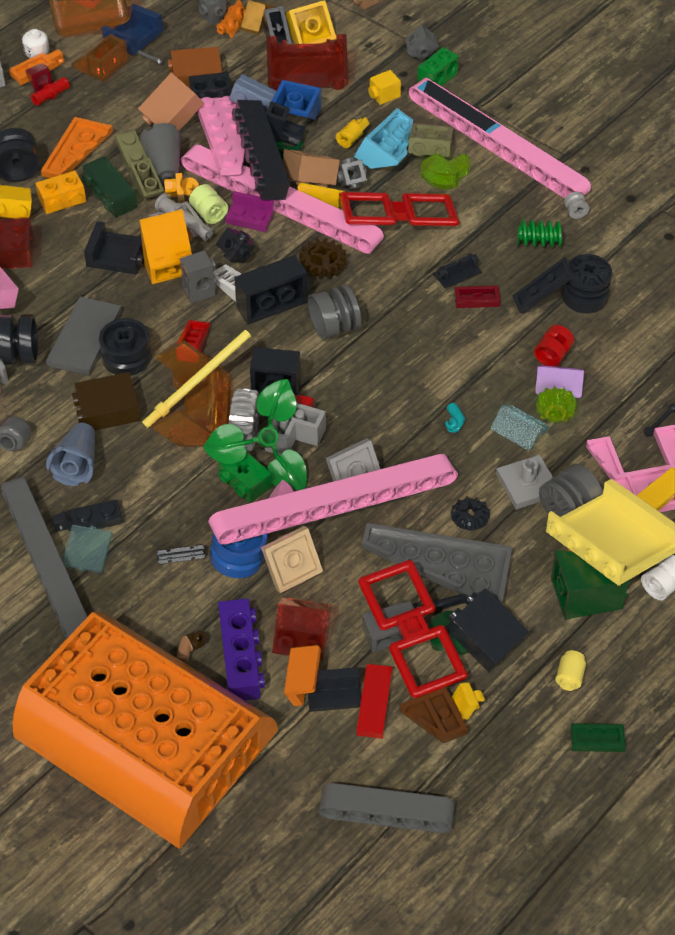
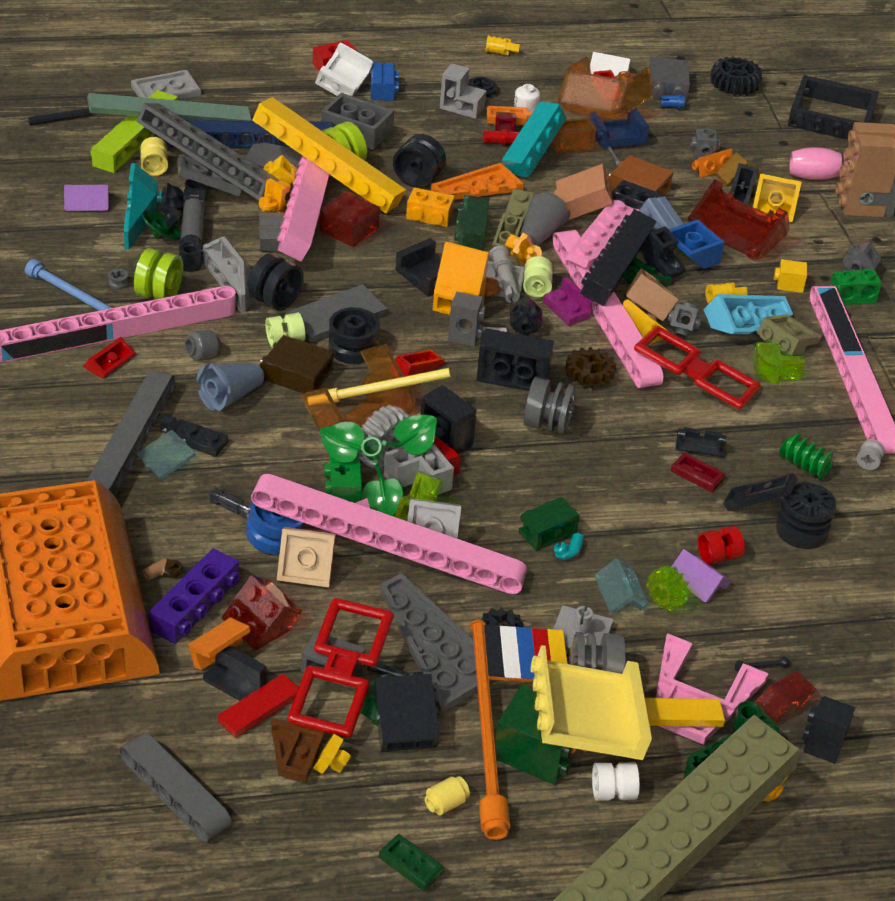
camera: 35 degrees right, 10 degrees down
none -> yellowish green wheel [265,312,305,347]
none -> clear neon green brick [394,471,443,521]
none -> flag [470,619,567,840]
none -> teal brick [502,102,567,177]
none -> dark green brick [518,497,580,551]

